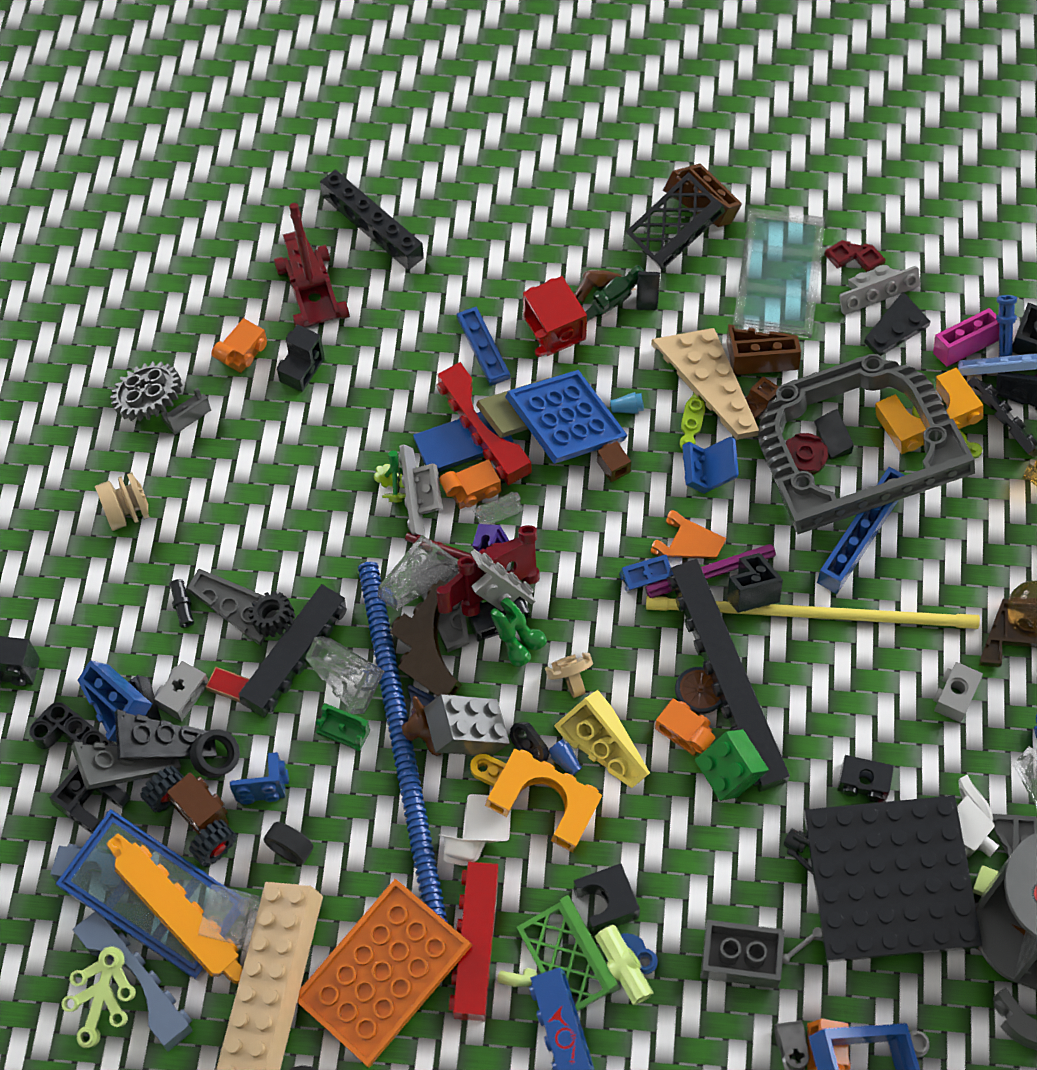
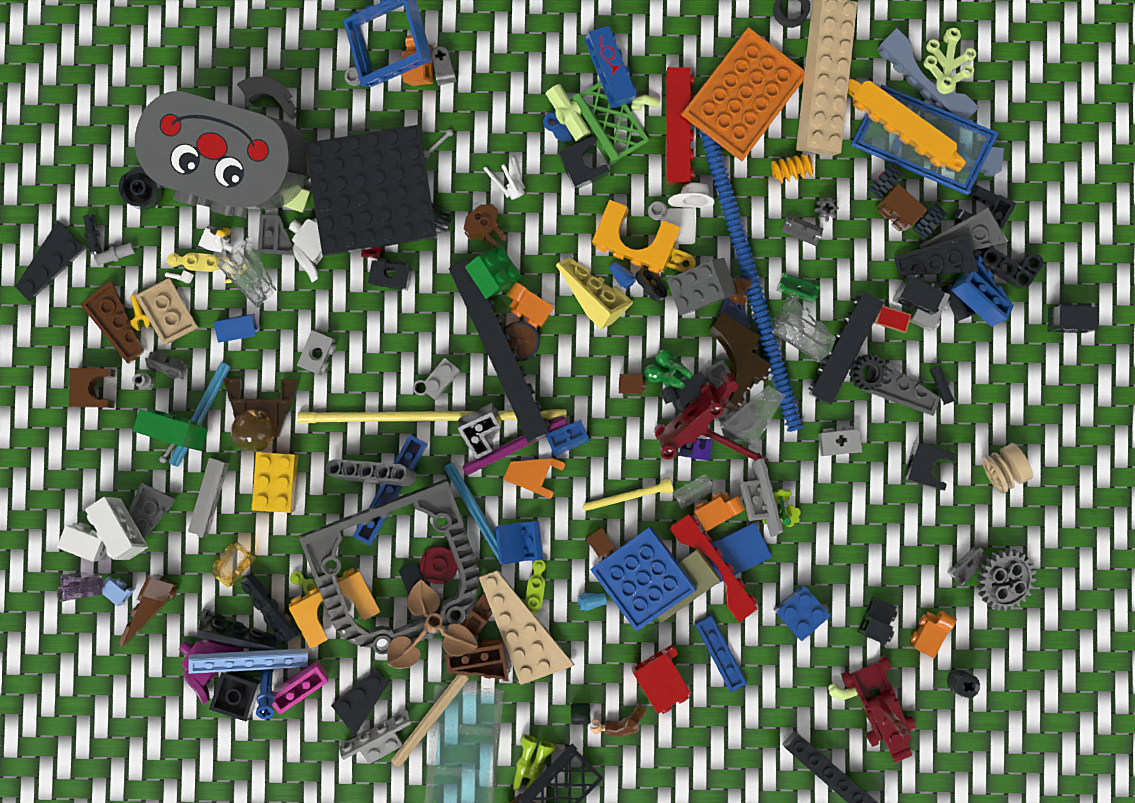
camera: 170 degrees right, 25 degrees up
black tyre [190,729,240,778] -> none
clear bracket [198,884,262,952] -> none
blue bracket [229,752,289,804] -> none
black tyre [263,822,314,865] -> none
light grey bracket [471,549,536,611] -> none
tan tile [545,652,593,698] -> none
dark green animal [585,265,644,322] -> none
dark grey brick [700,920,785,989] -> none
dark red tile [824,240,886,272] -> none
none -> yellow brick [252,452,299,513]
none -> dark grey beam [326,459,416,486]
none -> medium nougat plant [387,580,478,669]
none -> tan axle [391,674,469,767]
none -> light grey hinge [413,358,461,401]
none -> dark azure axle [444,463,499,560]
none -> reddish brown hinge [464,204,507,249]
none -> white plant [484,157,525,200]
none -> lime piece [513,734,556,791]
none -> light yellow piece [583,477,674,511]
none -> reddish brown brick [618,374,646,395]
none -> light grey plate [648,201,667,220]
none -> light orange piece [771,154,813,184]
none -> blue brick [774,585,831,641]
none -> dark grey hinge [781,214,824,246]
none -> dark grey gear [814,197,839,222]
none -> light grey brick [818,426,862,456]
none -> yellowish green arm [828,683,857,701]
none -> black brick [892,275,946,315]
none -> black piece [903,442,956,491]
none -> black piece [947,670,980,698]

